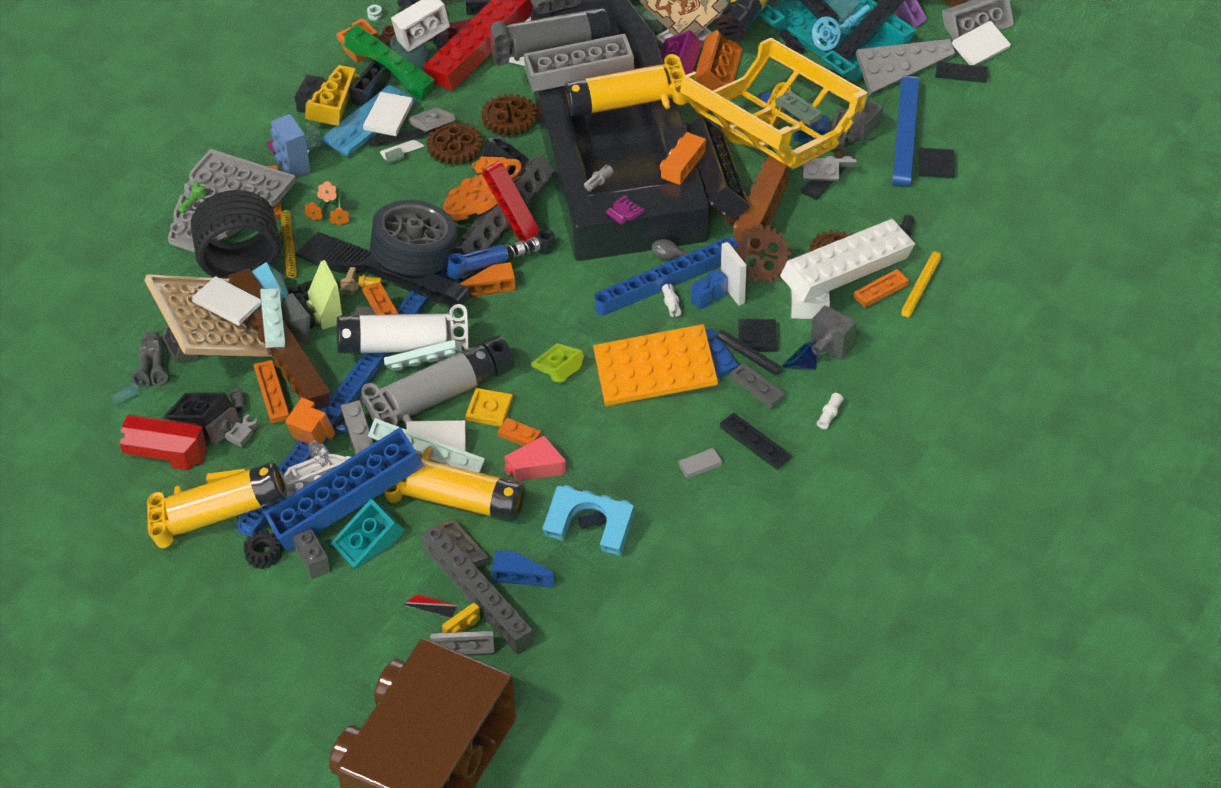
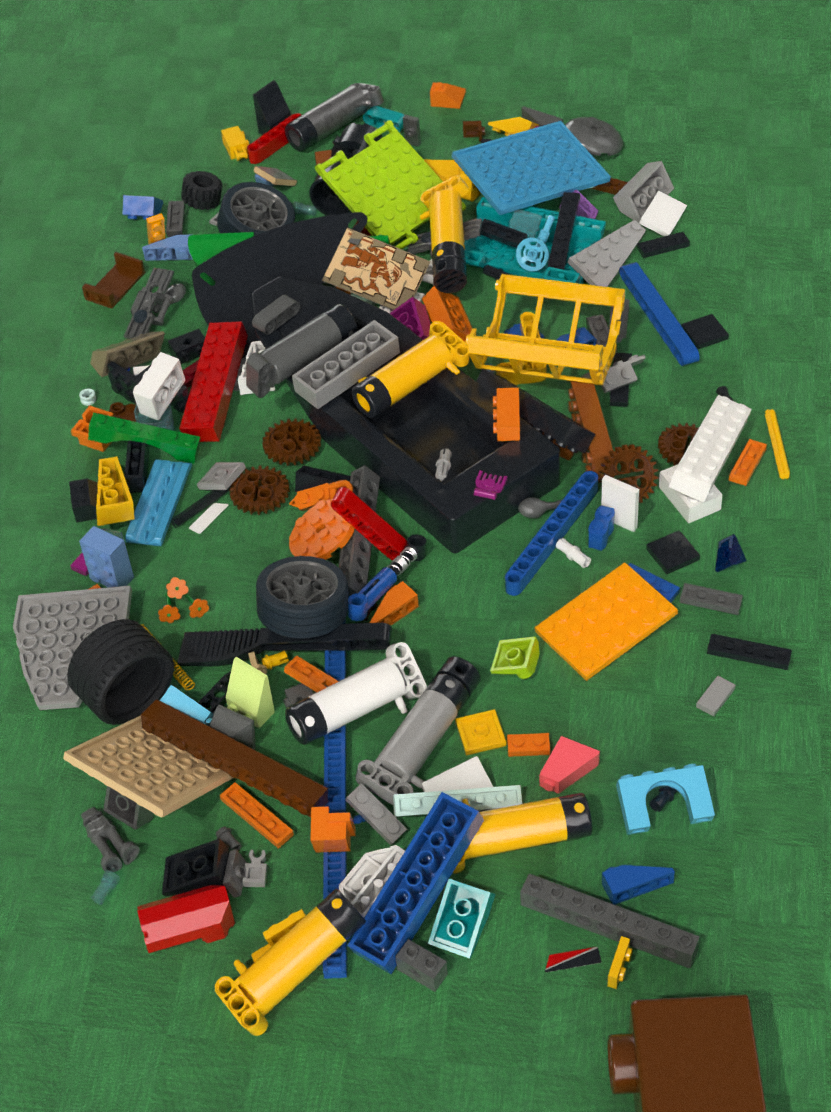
camera: 25 degrees left, 0 degrees up
bright green piece [178,181,207,213] -> none
white tile [192,276,261,326] -> none
black tyre [243,530,282,569] -> none
light aqua plate [260,289,285,348] -> none
clear plate [309,440,329,467] -> none
white tile [363,92,413,136] -> none
light aqua plate [384,340,462,371] -> none
sand green hinge [385,148,404,164] -> none
light grey plate [430,631,494,655] -> none
dark grey plate [438,519,488,567] -> none
black axle [716,330,782,375] -> none
sand green plate [775,91,822,126] -> none
flat silver brick [810,305,857,360] -> none
white pin [817,393,844,429] -> none

